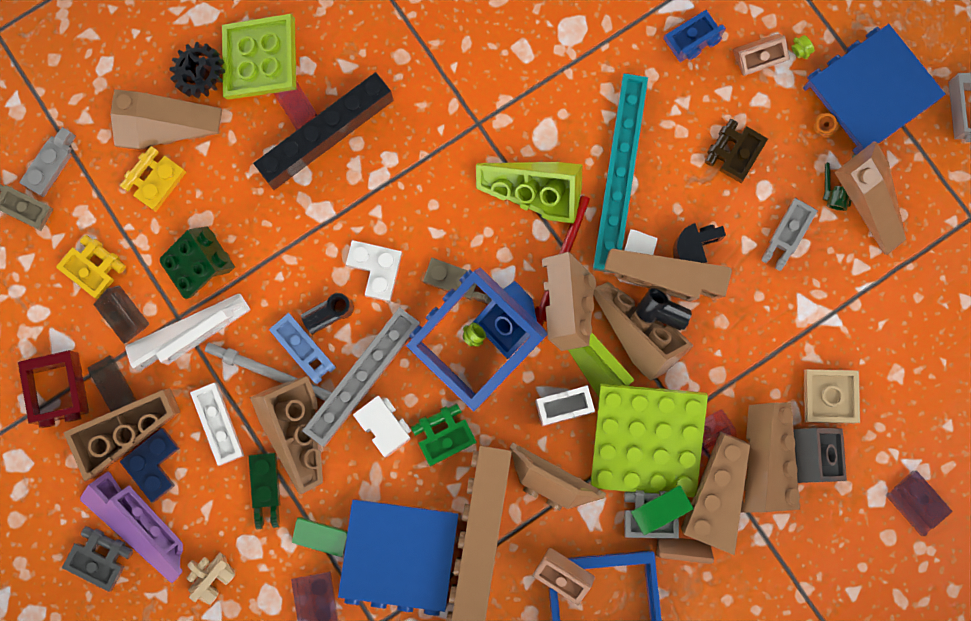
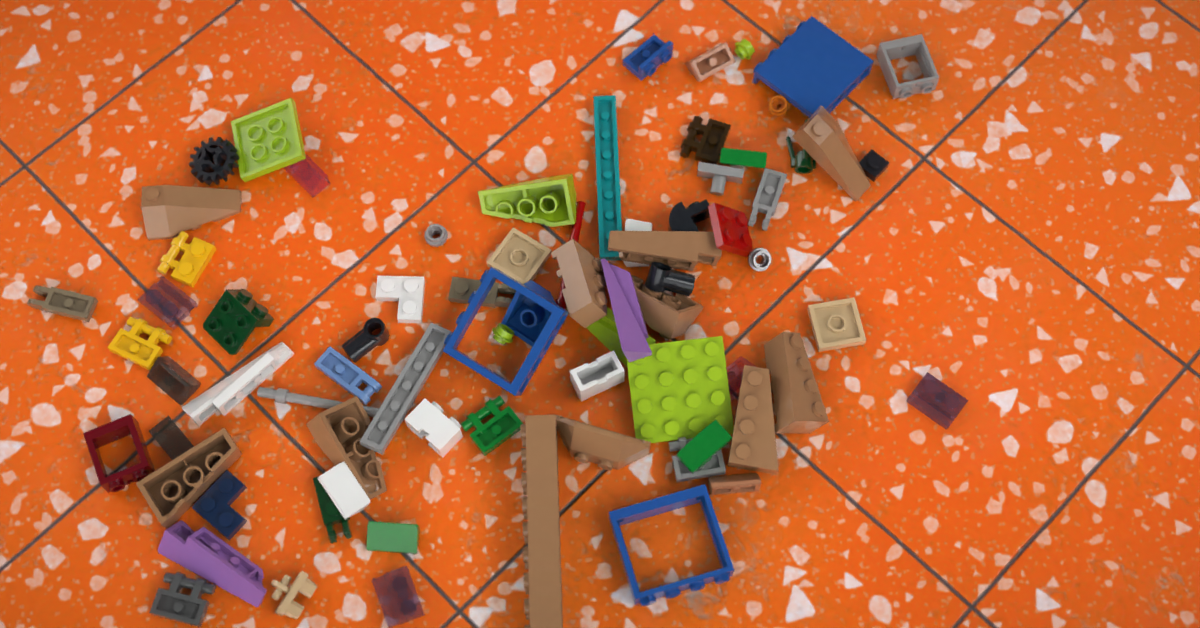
camera: 10 degrees left, 15 degrees down
light grey hinge [19,127,76,197] -> none
white plate [190,383,244,466] -> none
black brick [253,72,393,190] -> none
blue panel [338,499,459,616] -> none
nougat slope [532,548,595,605] -> none
dark grey slope [793,428,847,483] -> none
none -> plate [138,275,198,330]
none -> white slope [318,462,371,519]
none -> light grey plate [424,224,448,247]
none -> tan plate [487,228,552,284]
none -> medium lavender wedge [601,259,652,362]
none -> light grey tile [697,162,744,196]
none -> red plate [708,203,753,258]
none -> green slope [720,148,767,168]
none -> flat silver plate [748,248,771,271]
none -> black plate [859,149,889,182]

